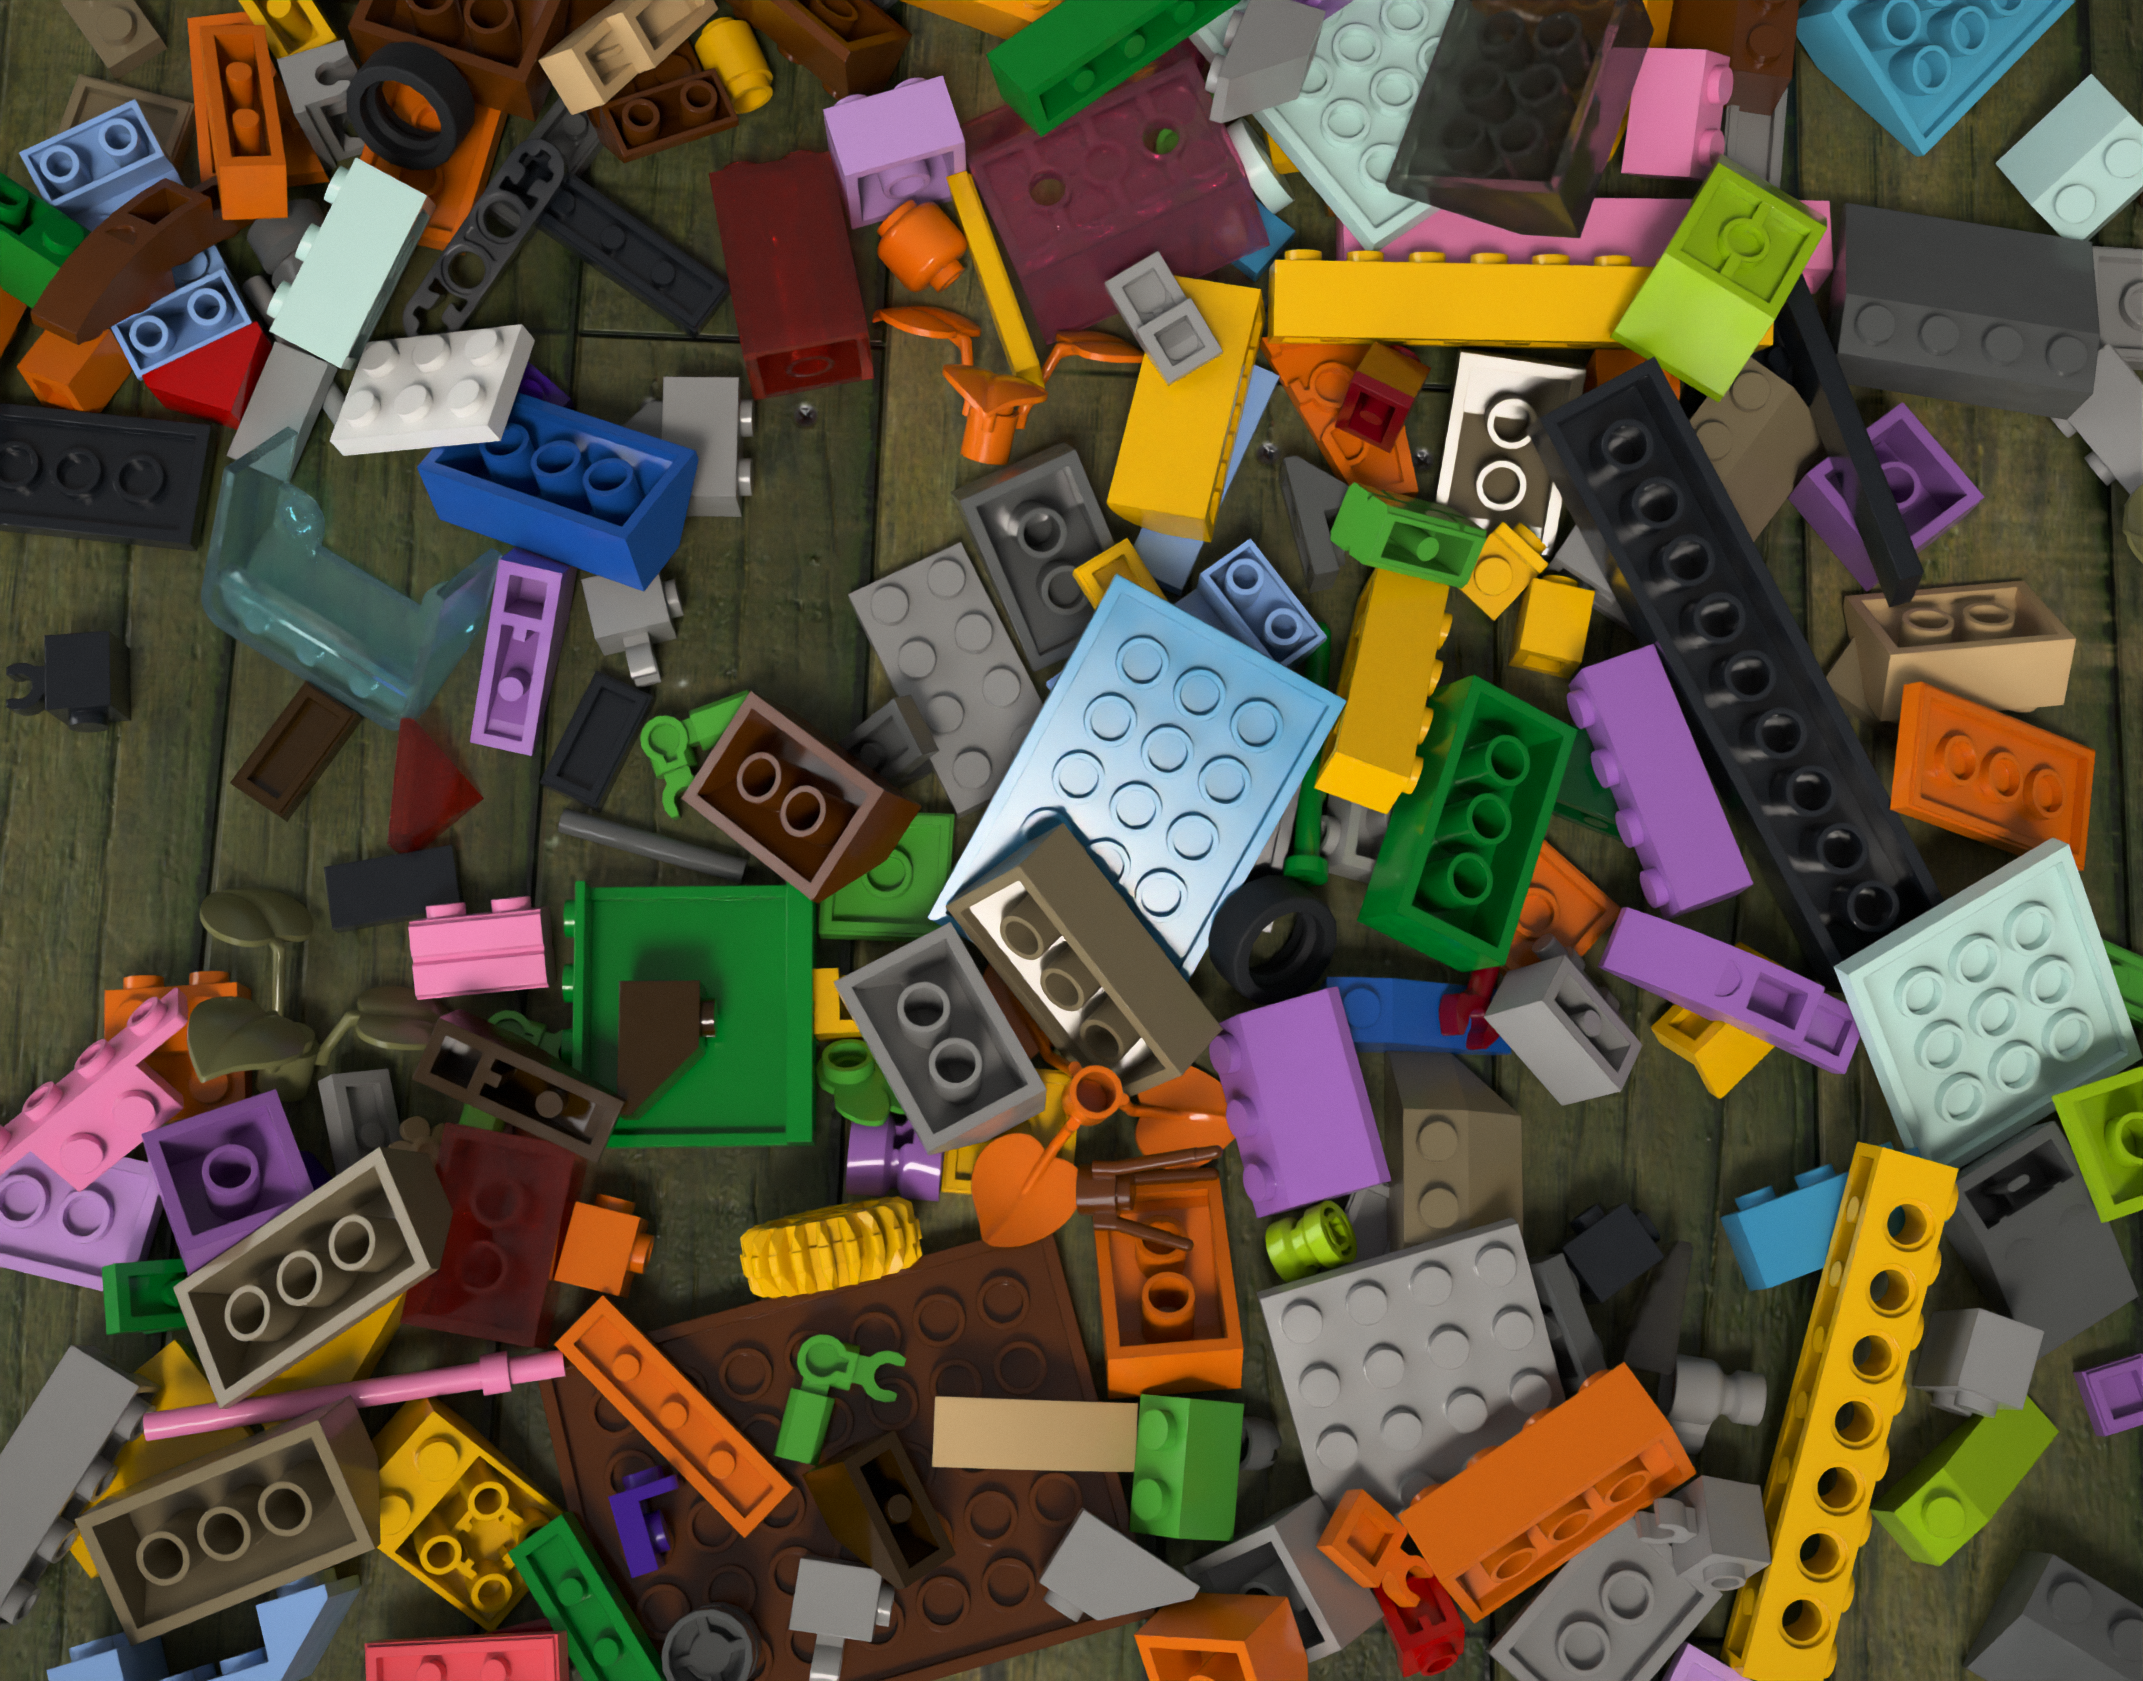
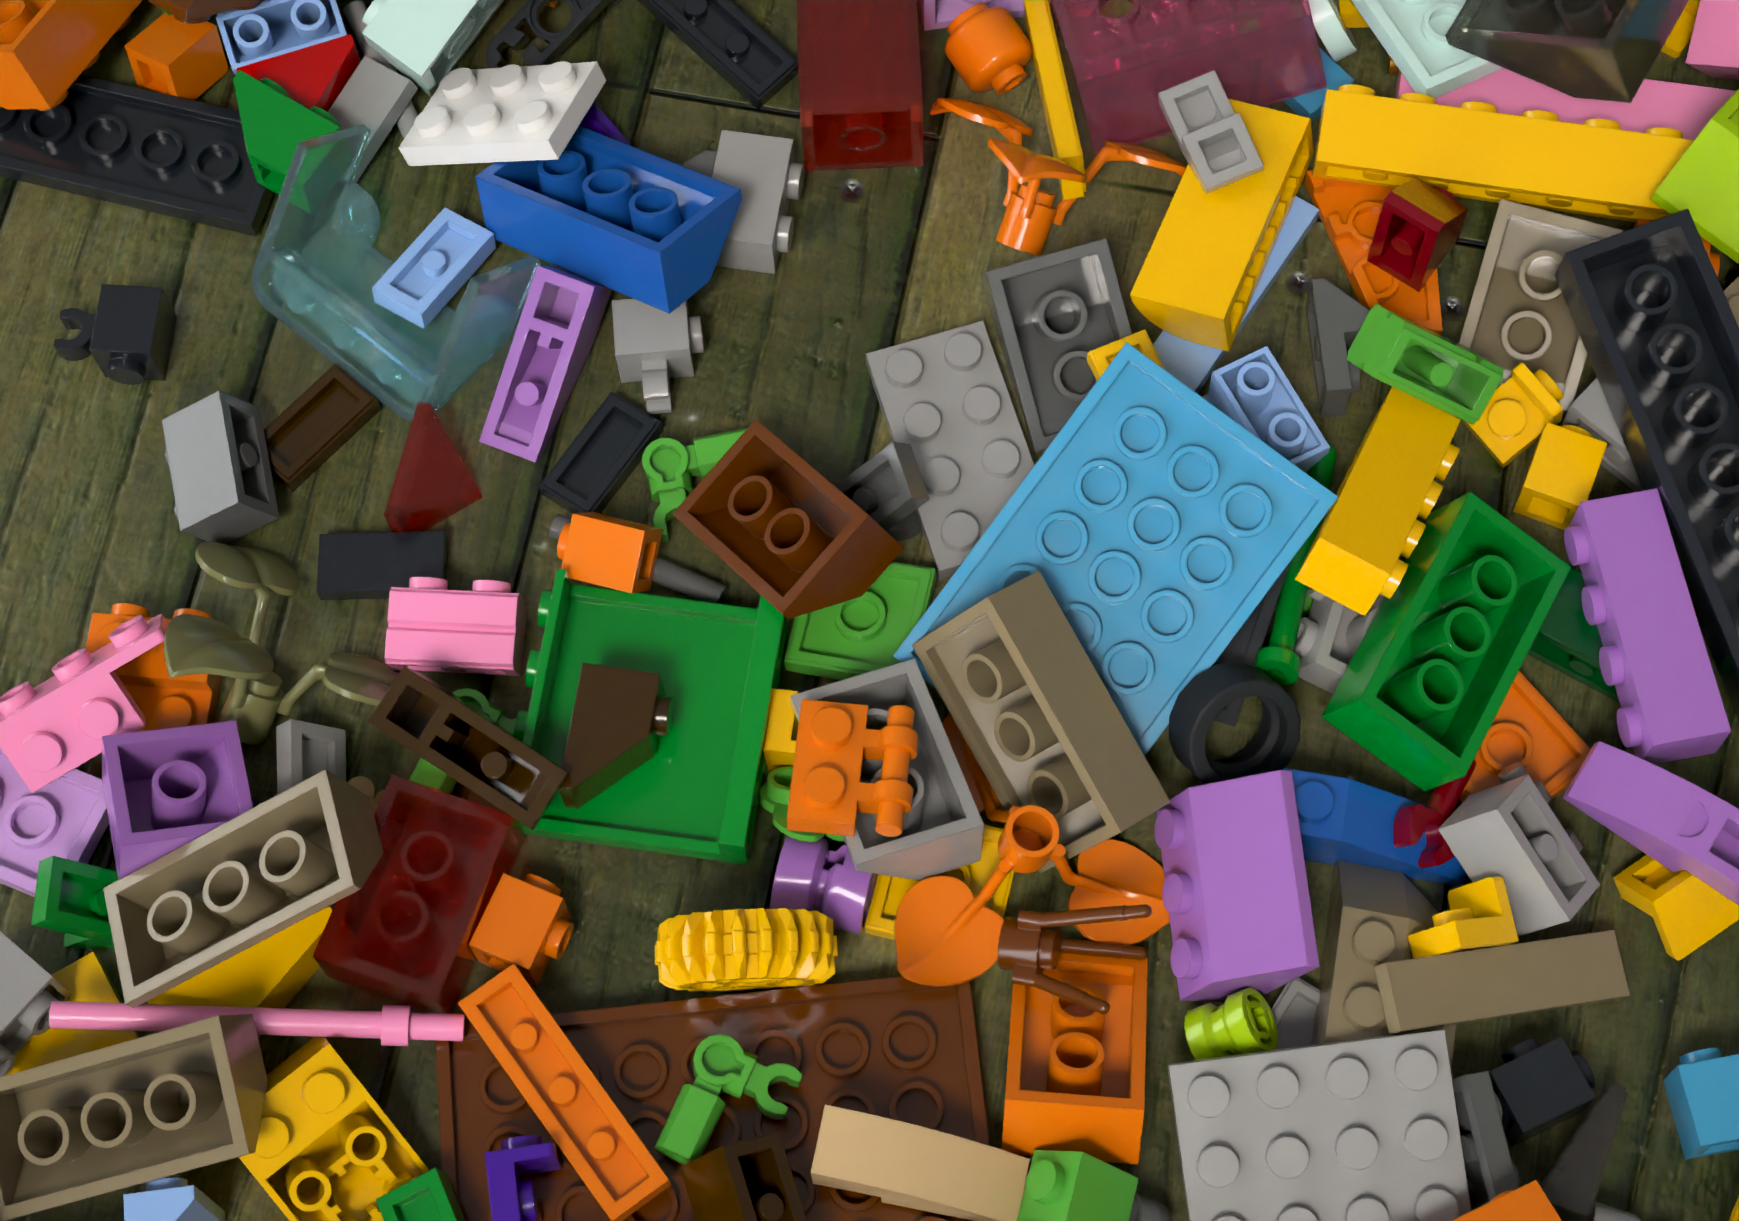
camera: 20 degrees right, 10 degrees down
none -> brick [162,390,279,544]
none -> green slope [233,70,348,211]
none -> light blue plate [372,208,496,329]
none -> orange brick [557,512,663,594]
none -> orange plate [787,699,919,837]
none -> dark tan tile [1374,930,1630,1035]
none -> yellow bracket [1408,876,1519,959]

